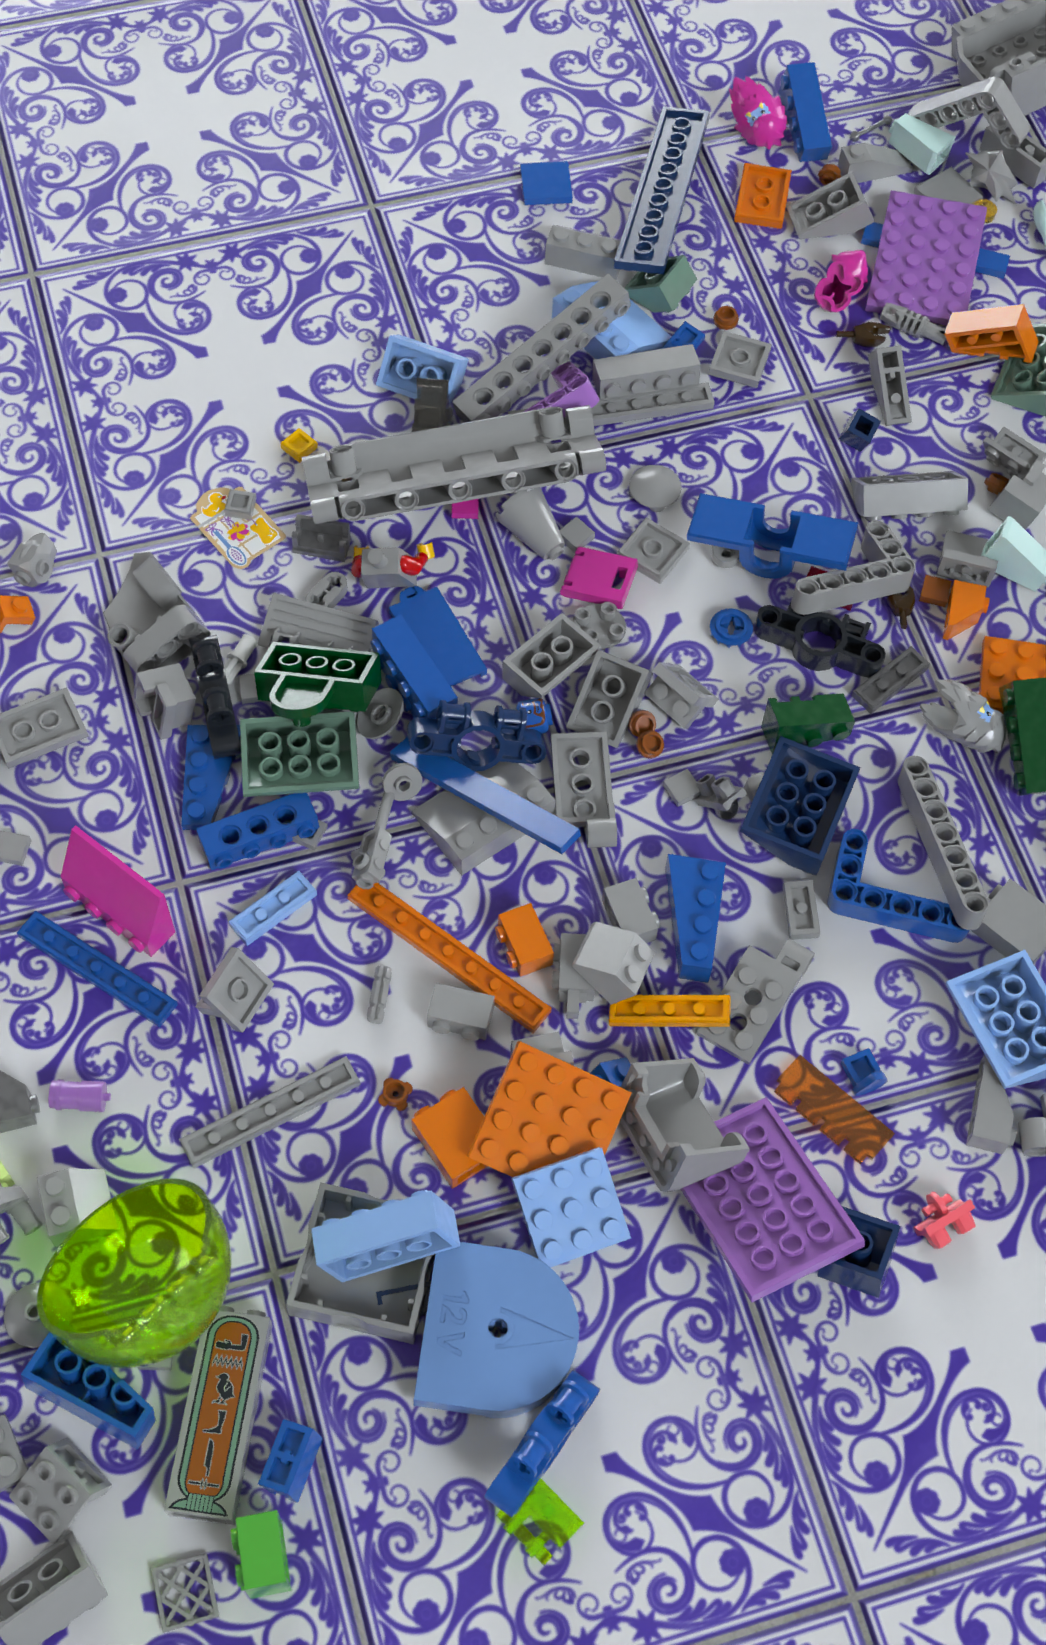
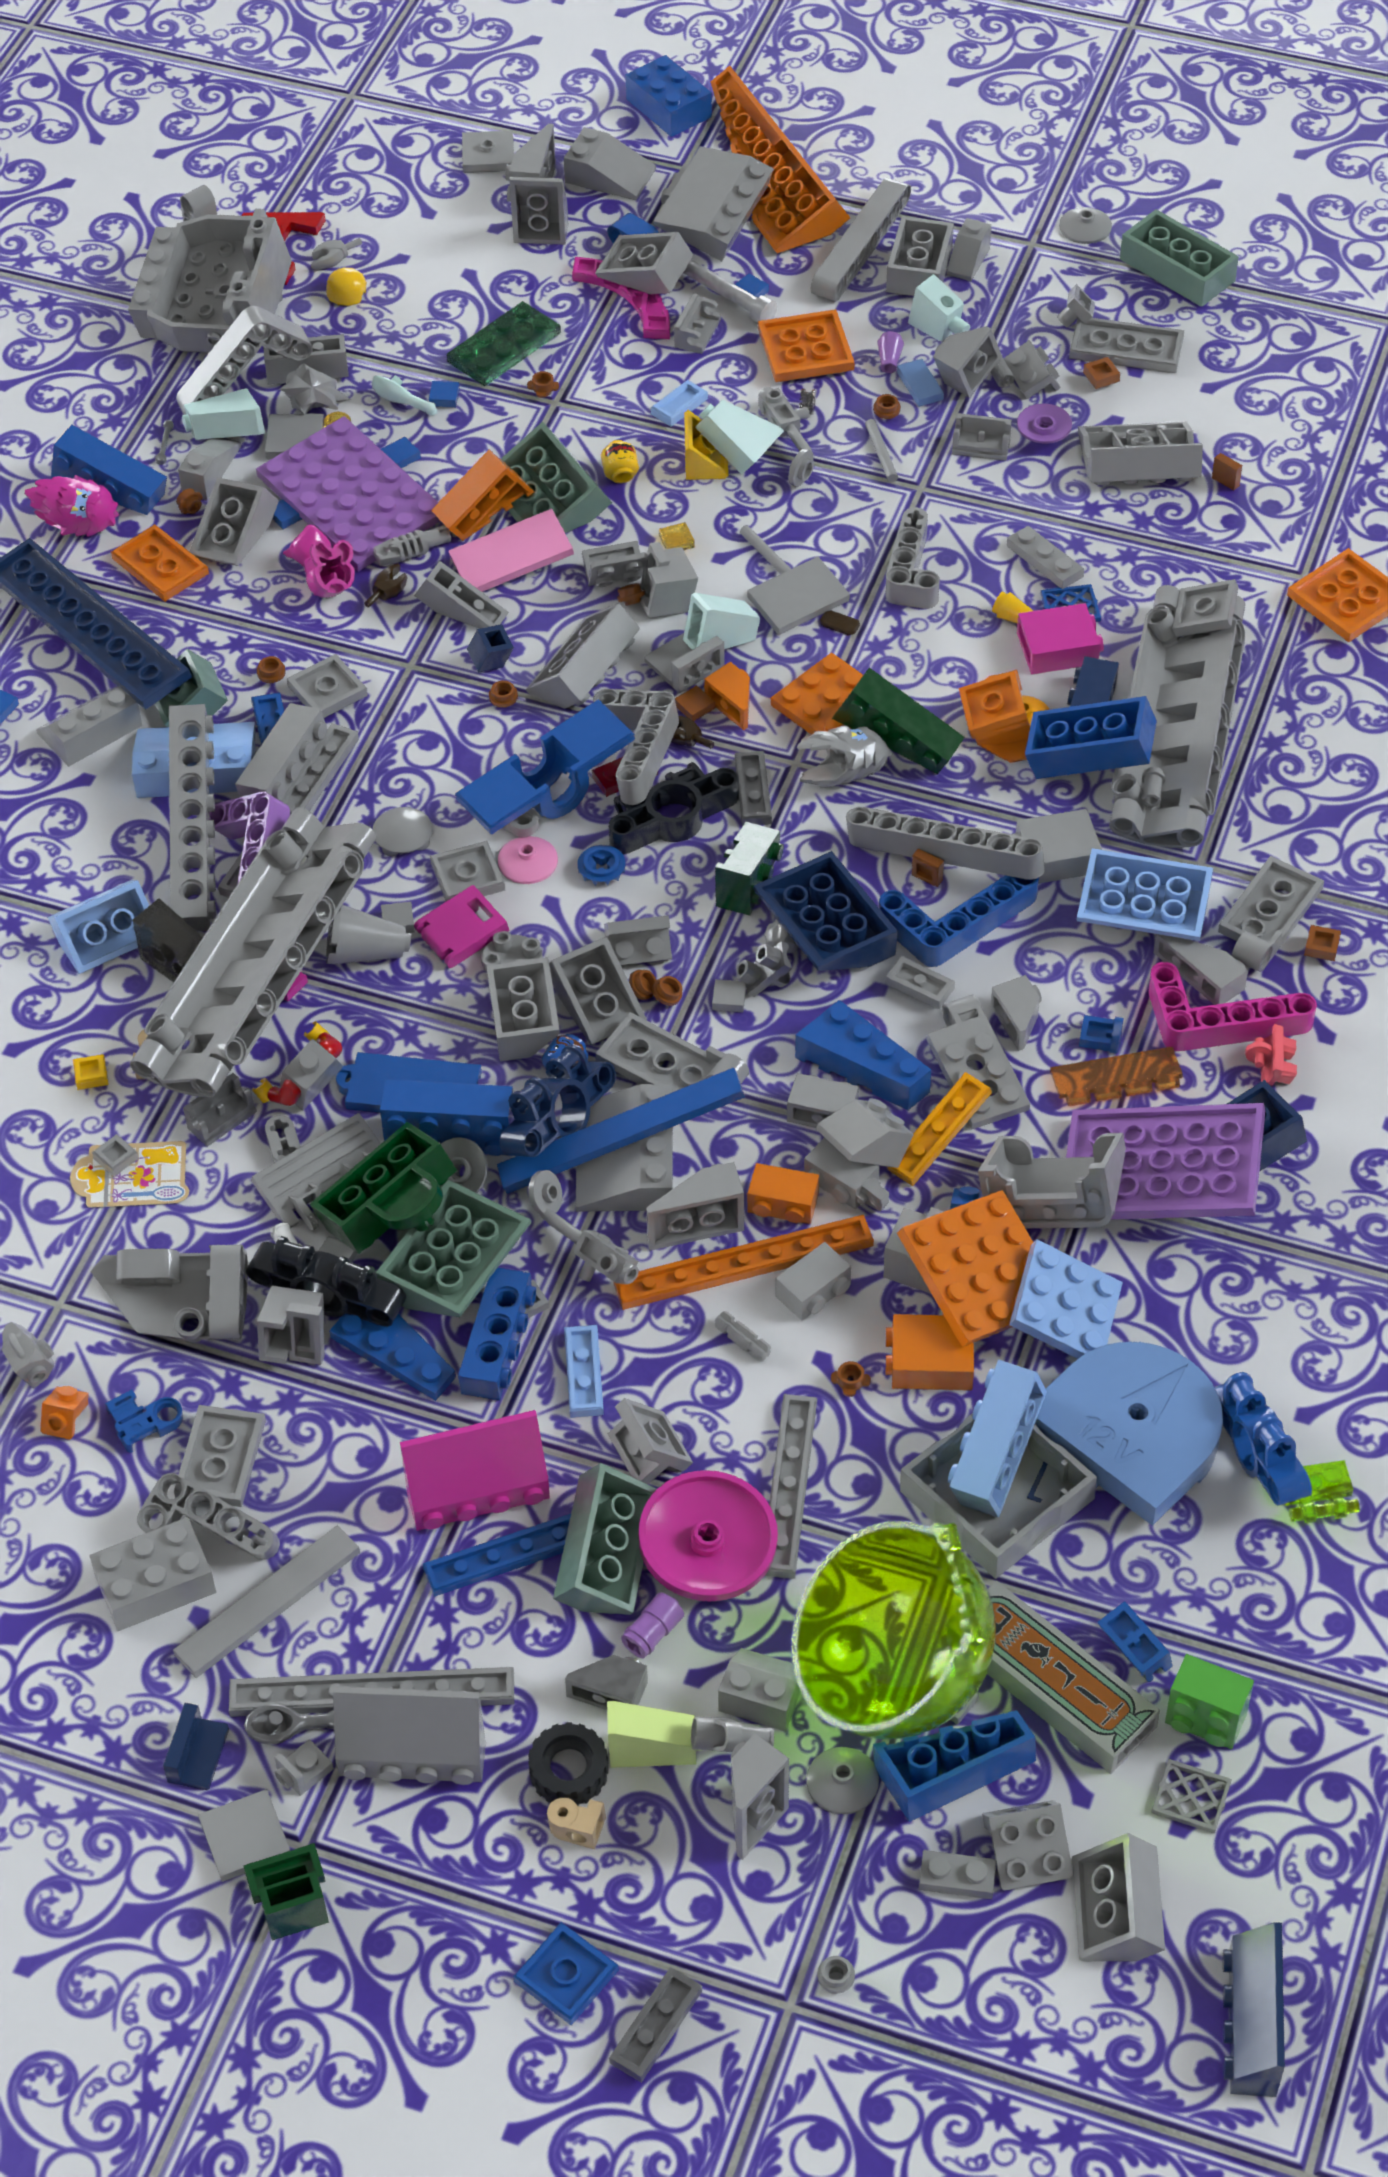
camera: 50 degrees left, 10 degrees down
none -> blue piece [105,1389,183,1453]
none -> bright pink tile [448,509,574,592]
none -> dark orange plate [489,680,518,708]
none -> bright pink dish [498,836,558,884]
none -> sand green slope [553,1463,657,1615]
none -> dark pink dish [638,1470,778,1602]
none -> light grey slope [646,1162,744,1251]
none -> dark orange tile [912,849,944,887]
none -> light grey slope [991,975,1042,1051]
none -> dark pink beam [1148,962,1317,1051]

